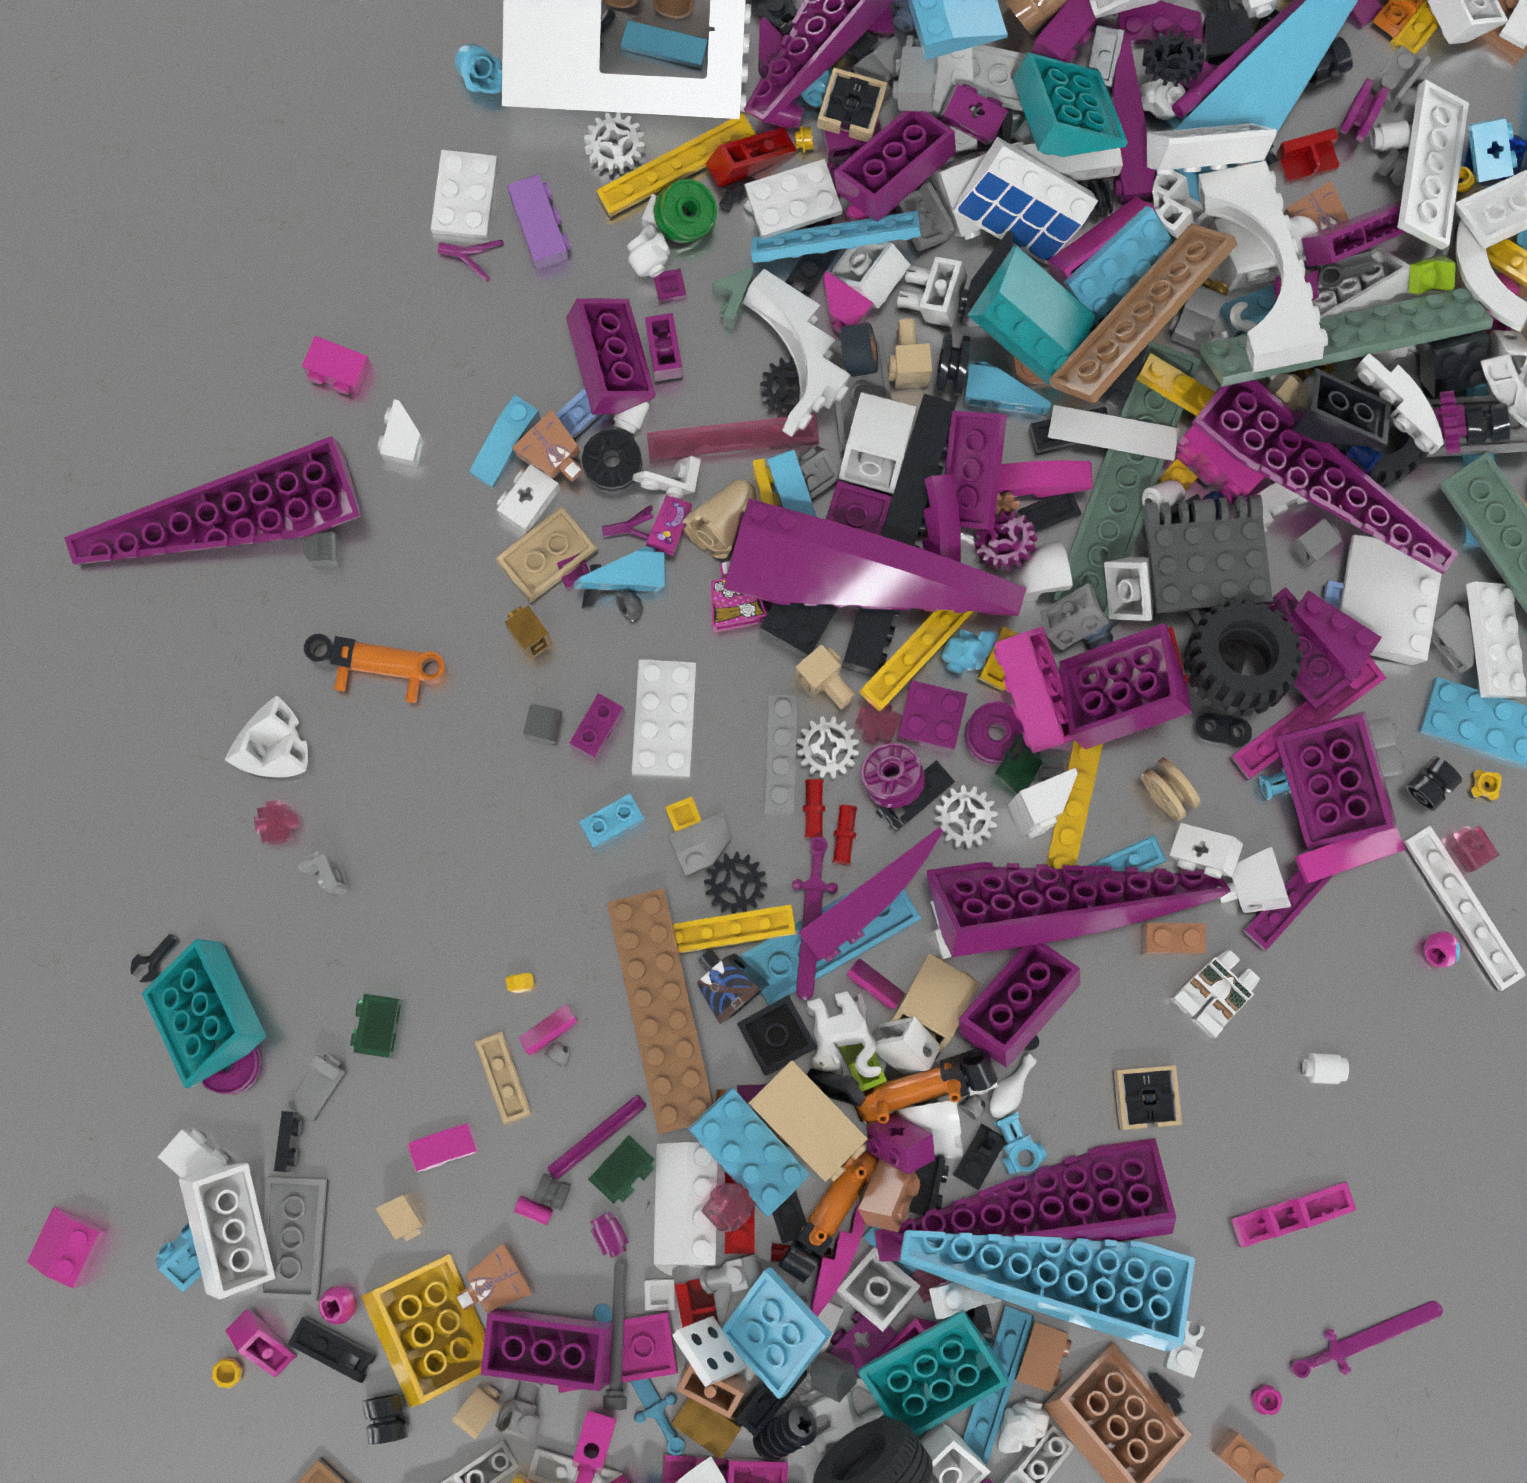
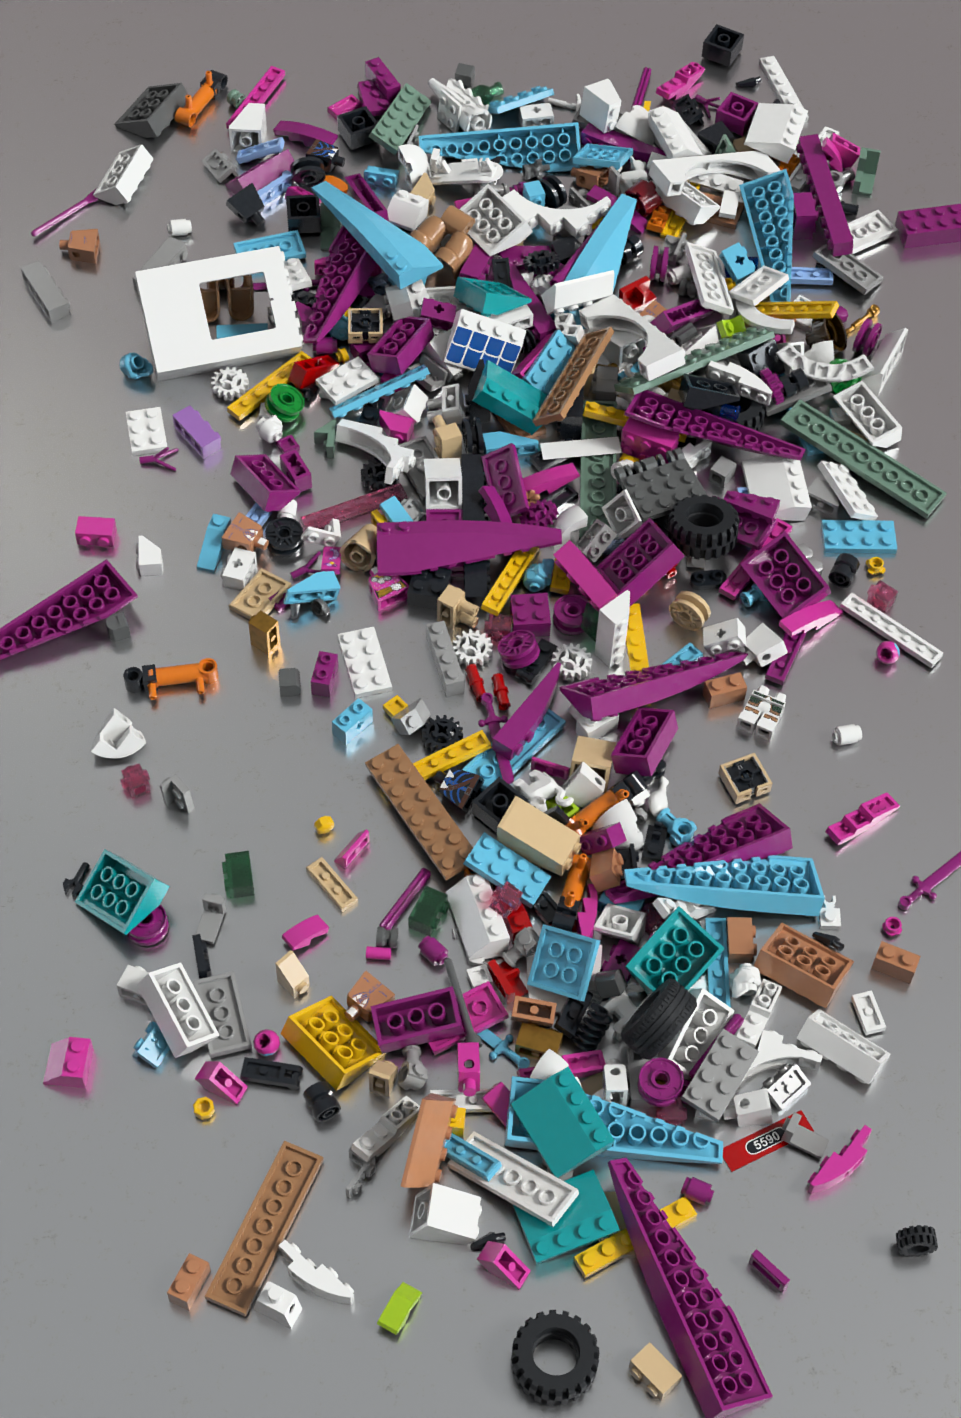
camera: 15 degrees left, 25 degrees down
light grey hinge [544,1042,570,1067] -> none
white tile [672,1316,746,1387] -> none
black wheel [841,322,878,377] -> none

